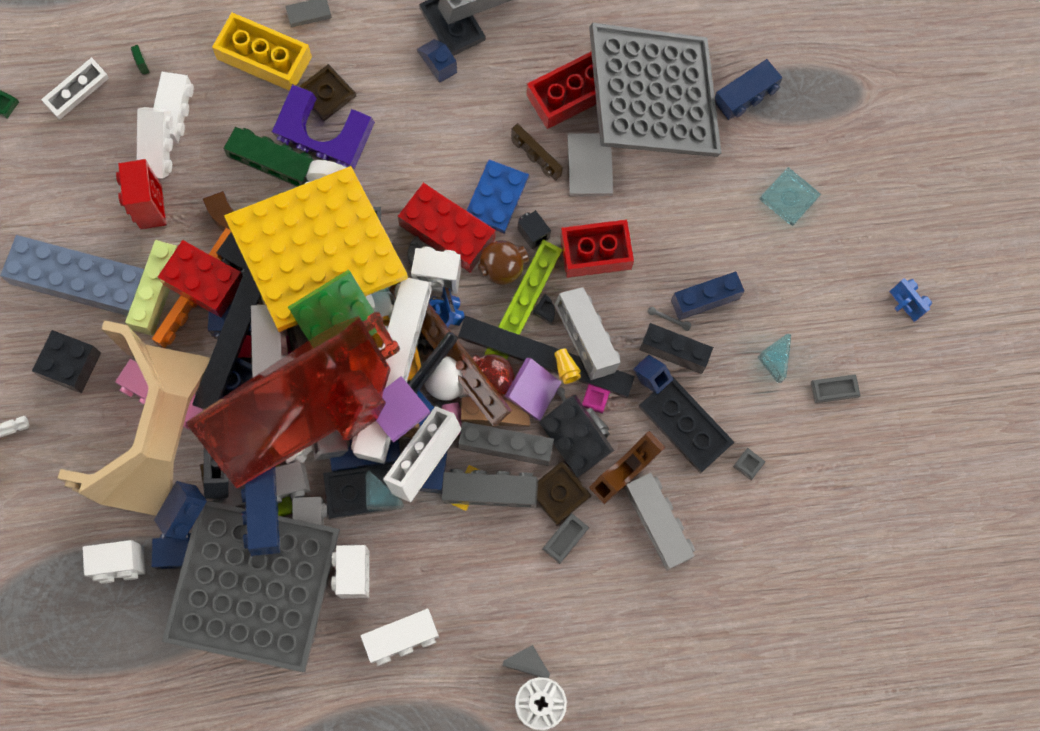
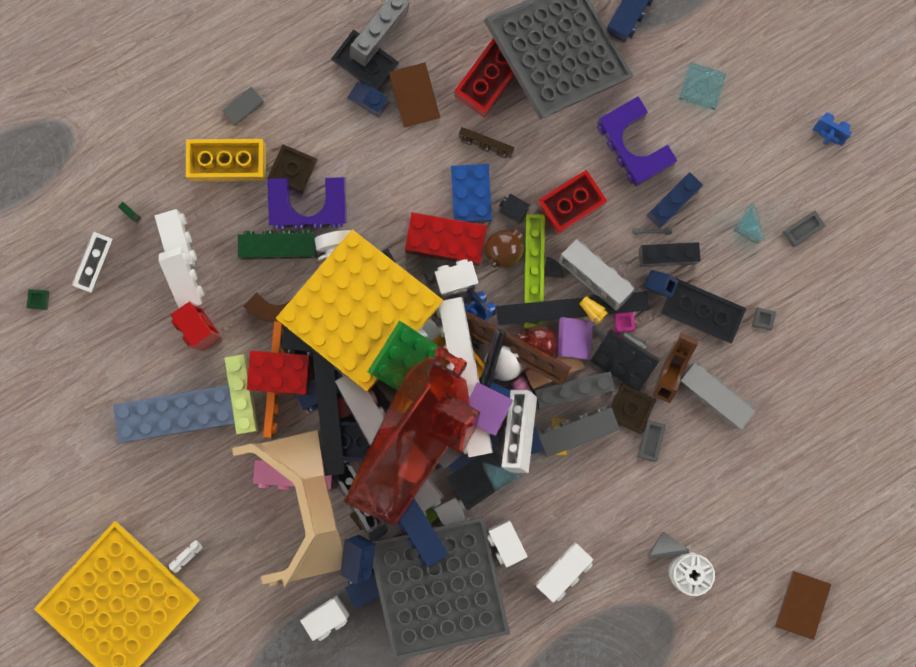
camera: 20 degrees left, 10 degrees up
black brick [32,330,101,393] -> none
light grey tile [568,133,613,197] -> none
none -> reddish brown tile [389,62,440,128]
none -> dark purple arch [597,96,678,187]

